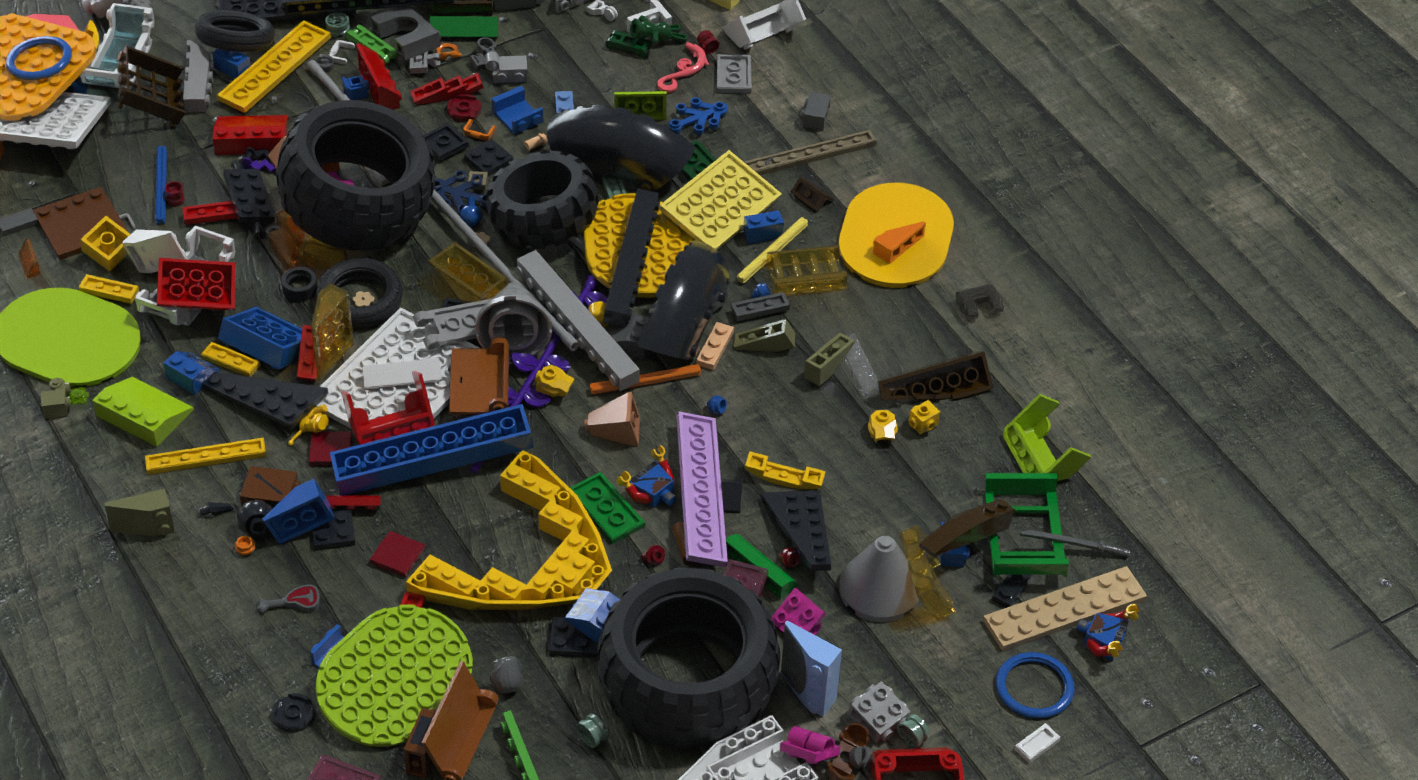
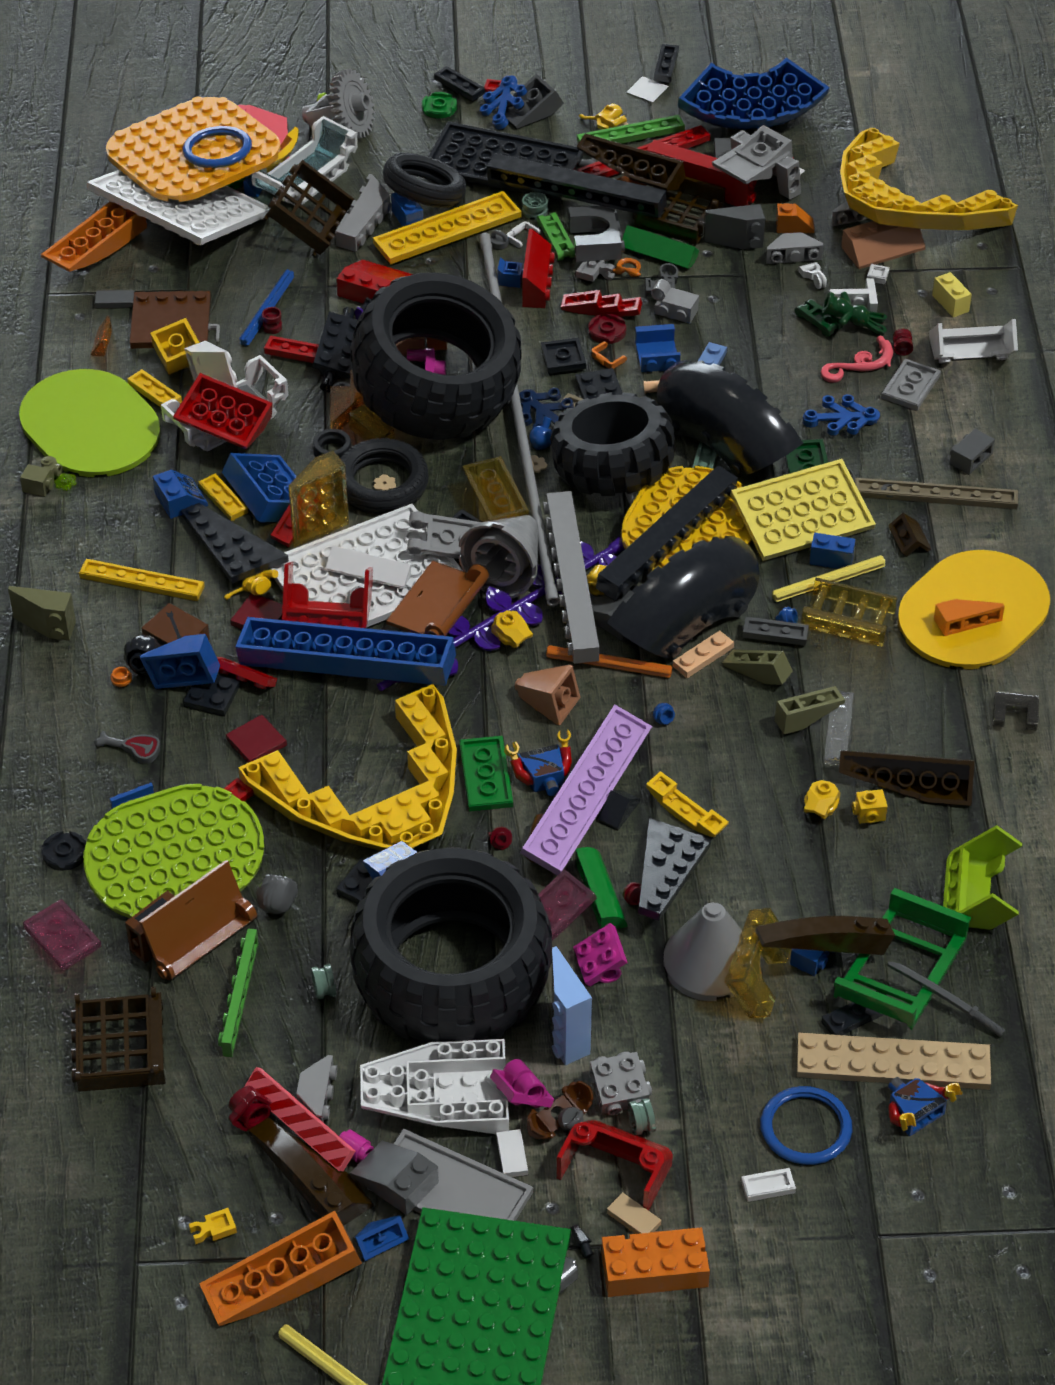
camera: 30 degrees right, 0 degrees up
lime slope [92,377,194,447] -> none
black bar [199,502,233,516] -> none
lime slope [614,91,667,120] -> none

